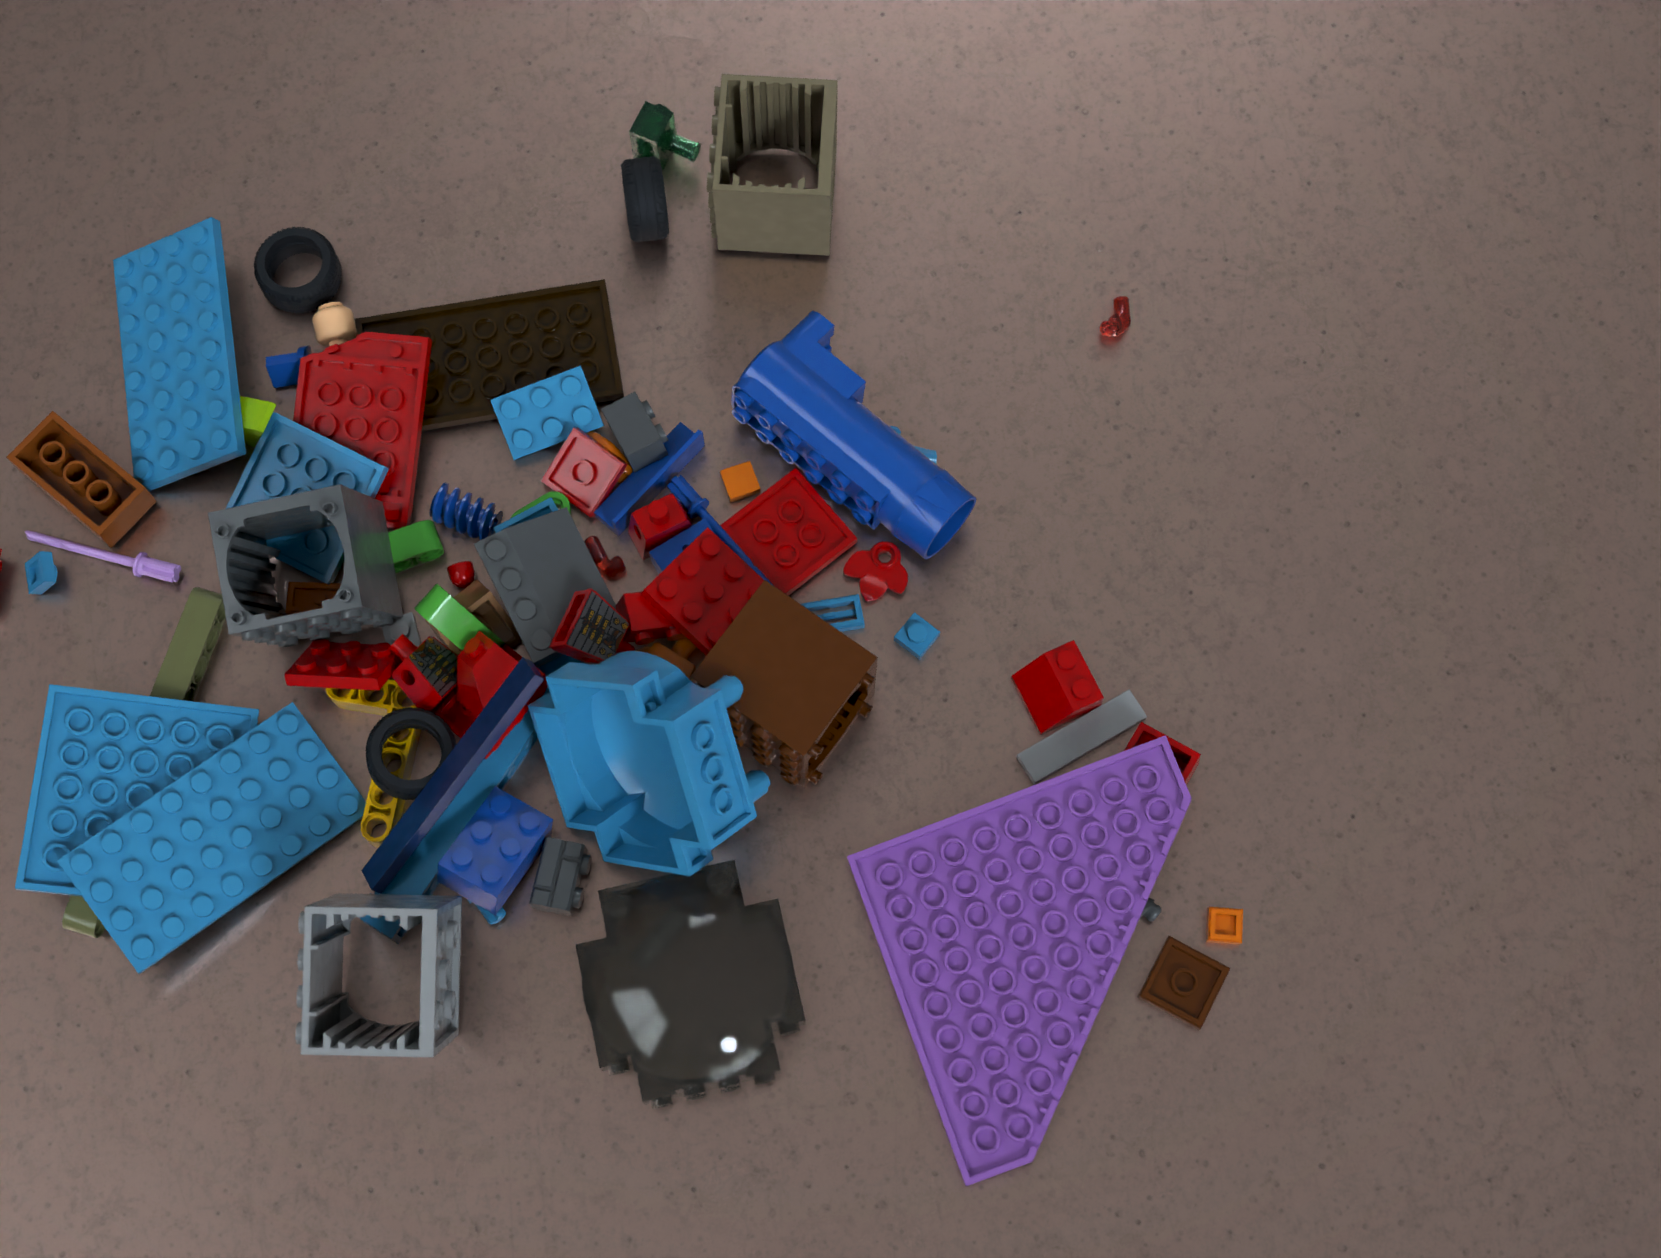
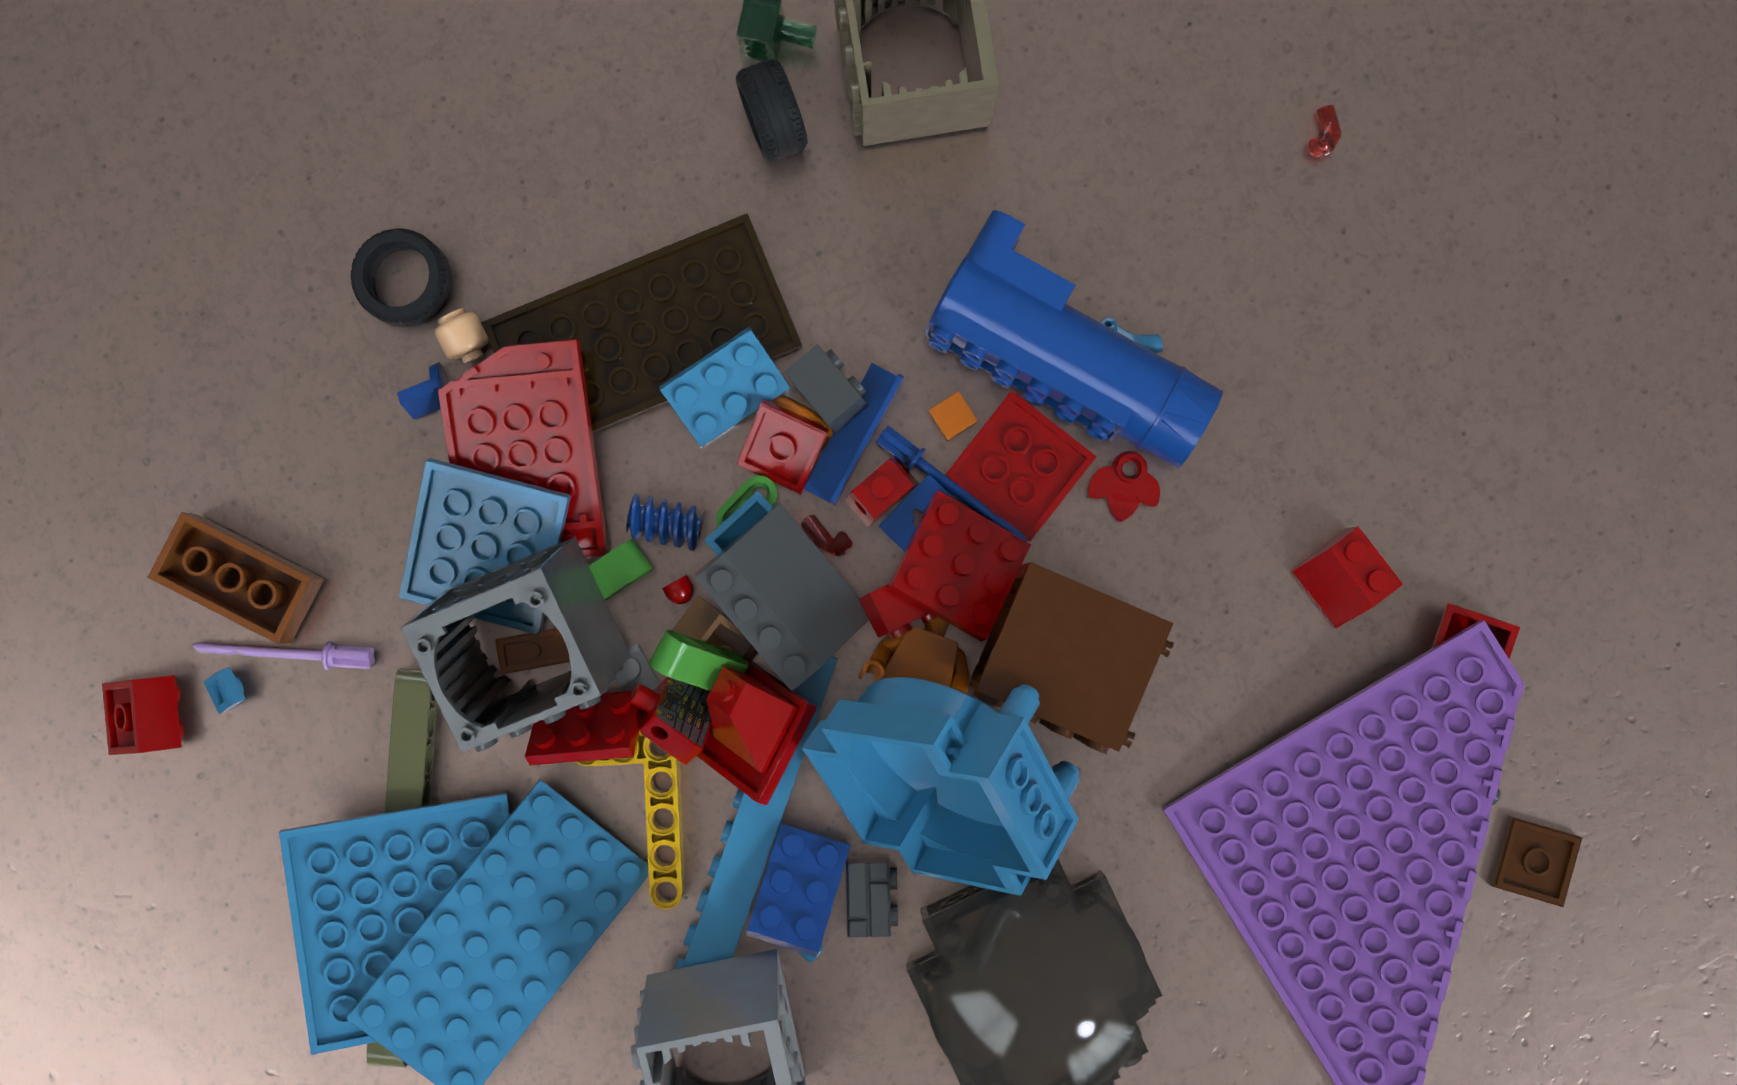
camera: 10 degrees left, 15 degrees up
dark azure plate [113,217,246,491] -> none
lime slope [240,396,276,447] -> none
dark blue tile [361,657,544,894] -> none
black tyre [366,707,457,800] -> none
torso [549,588,635,664] -> none
dark azure tile [801,594,865,632] -> none
dark azure plate [894,612,940,660] -> none
light grey tile [1016,689,1147,785] -> none
orange tile [1206,906,1243,945] -> none

